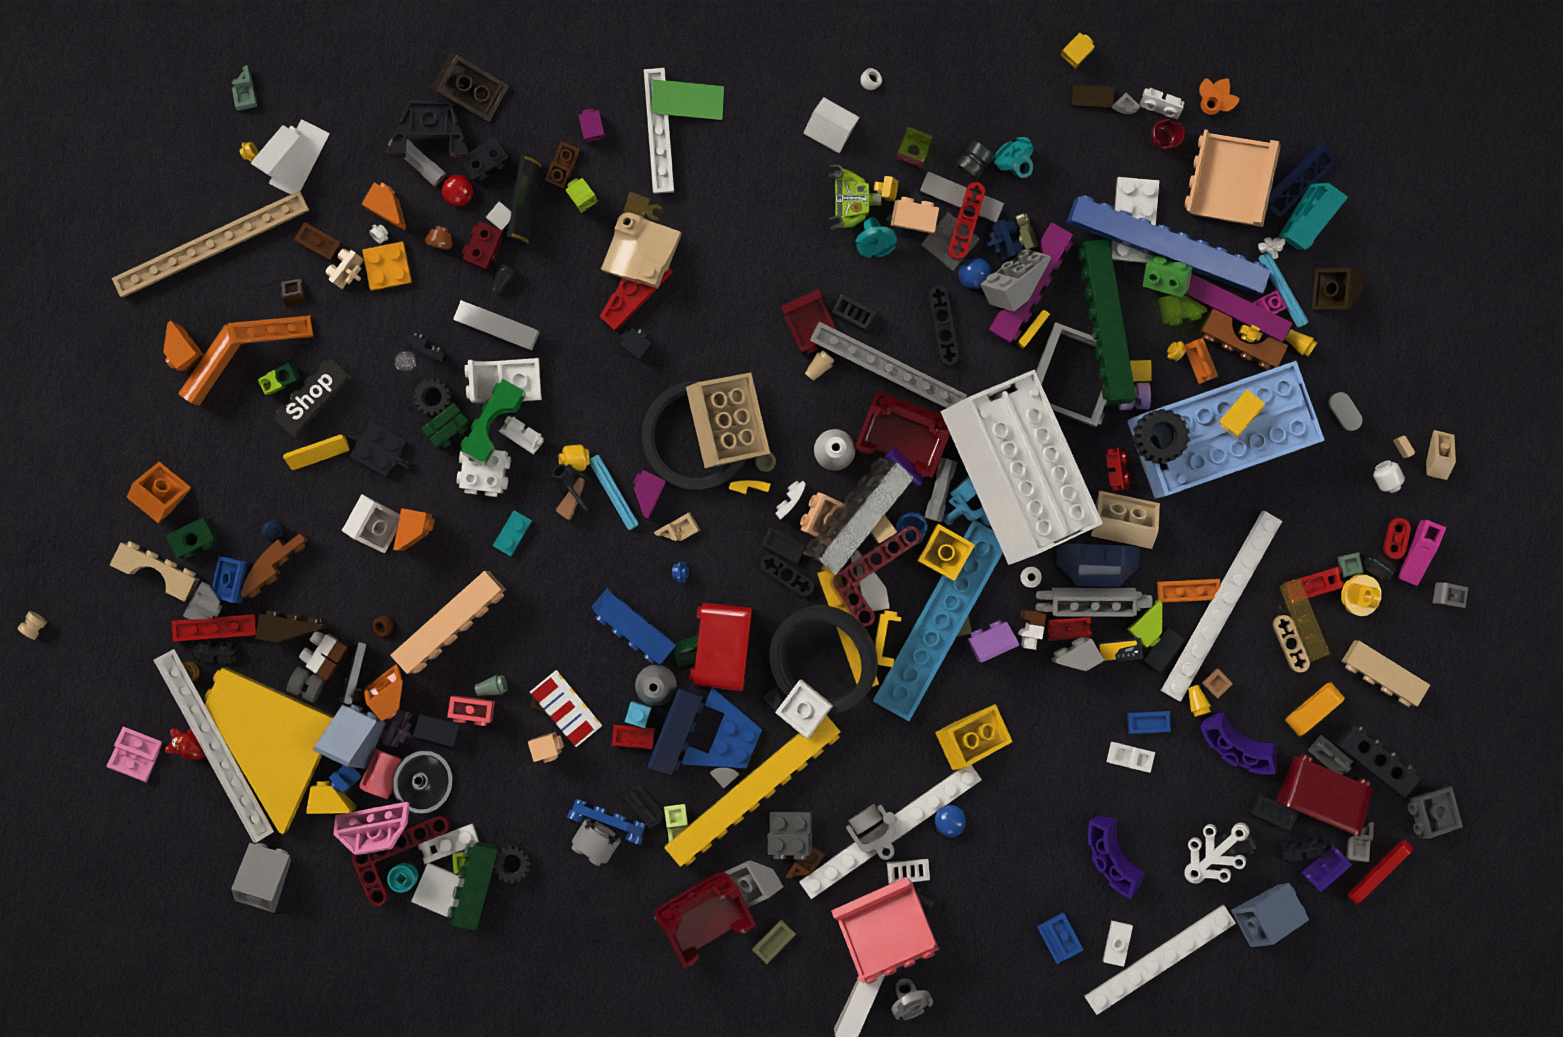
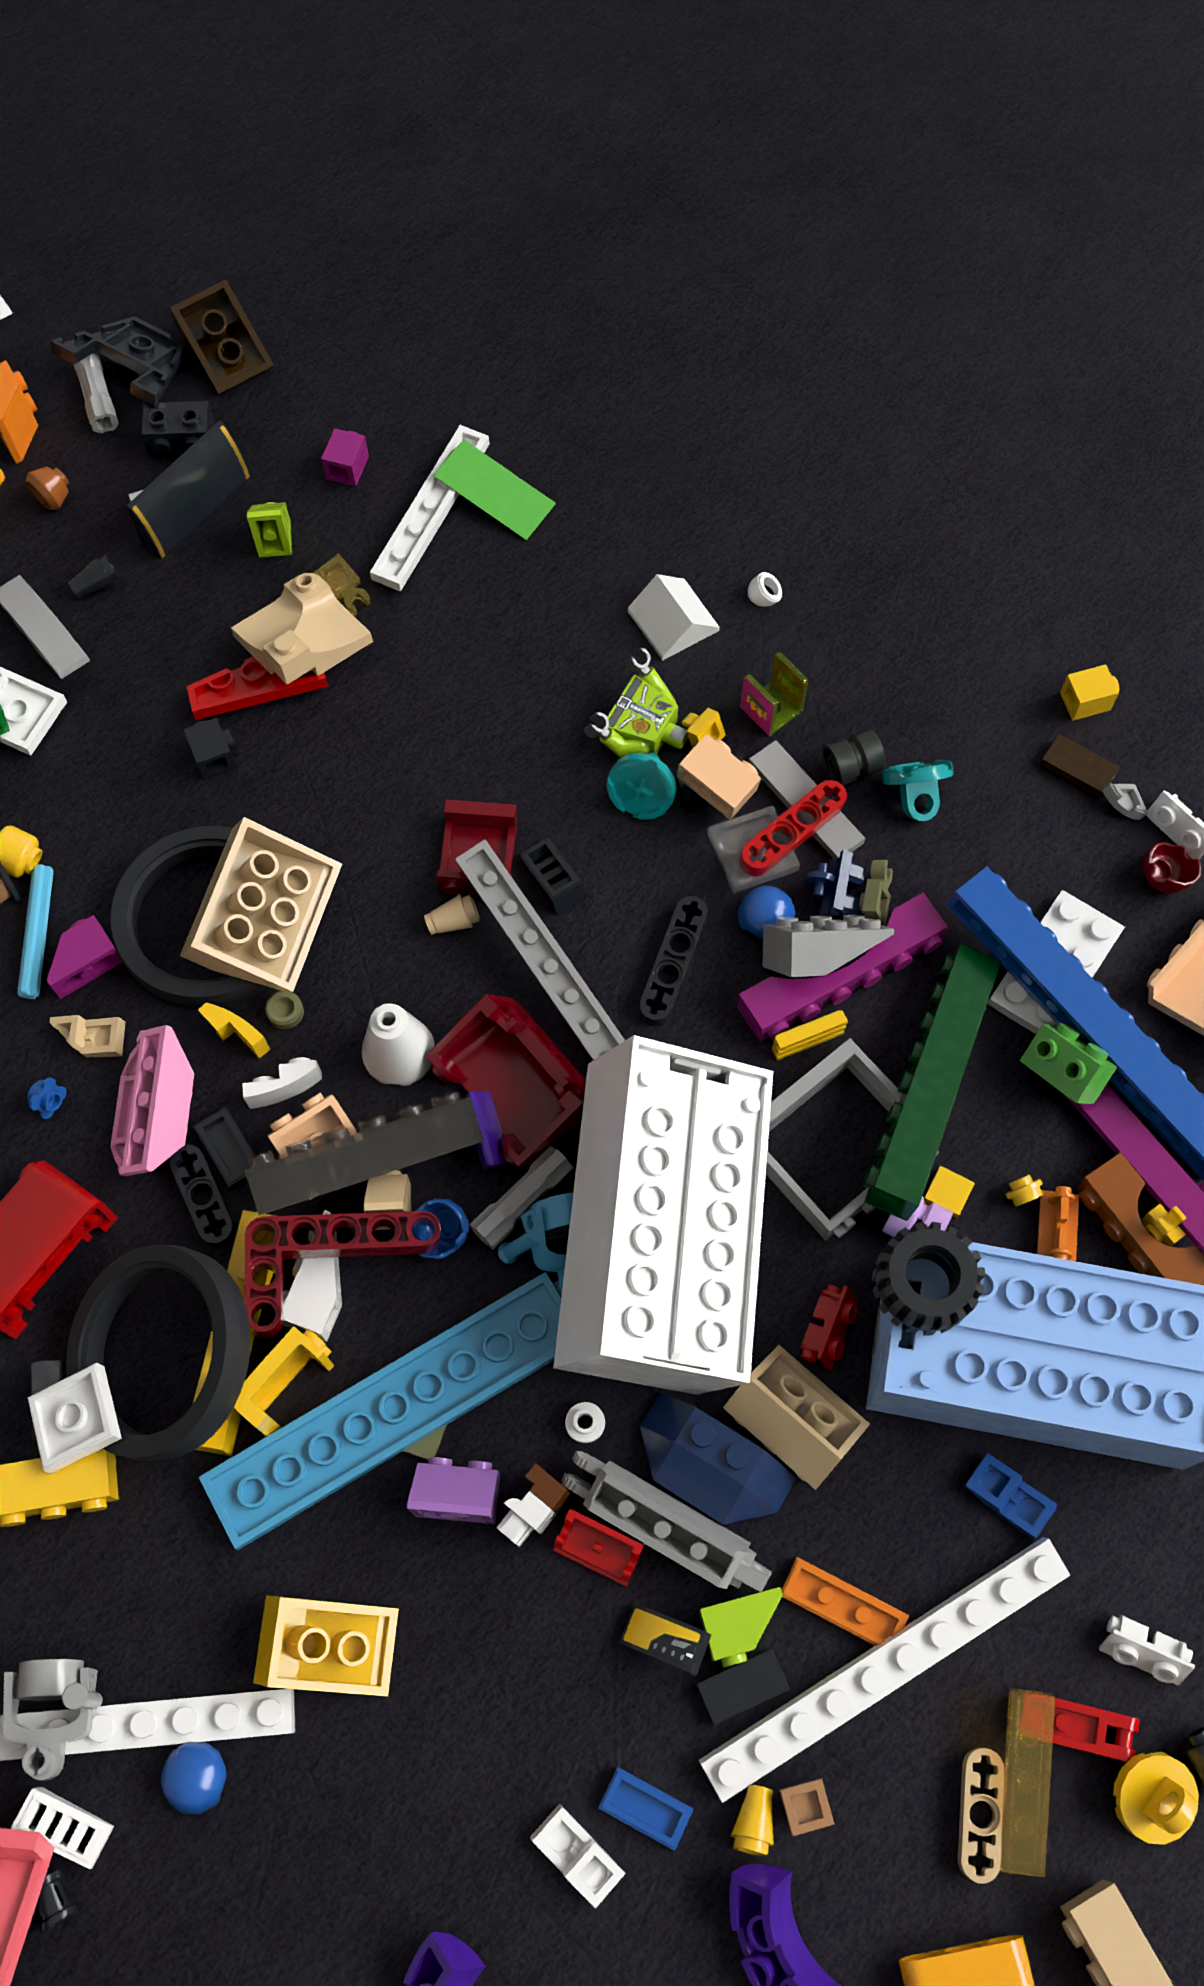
camera: 30 degrees right, 20 degrees down
red hair [442,174,473,207] -> none
dark red brick [462,221,505,271] -> none
reddish brown slope [545,141,581,188] -> none
yellow slope [917,524,975,581] -> none
light grey slope [1051,637,1104,671] -> none
clear neon green slope [1158,295,1207,326] -> none
yellow hinge [1219,389,1265,440] -> none
sand green tile [1337,552,1364,577] -> none
none -> bright pink wedge [110,1025,194,1176]
none -> blue slope [965,1453,1057,1541]
none -> white hinge [1099,1615,1195,1686]

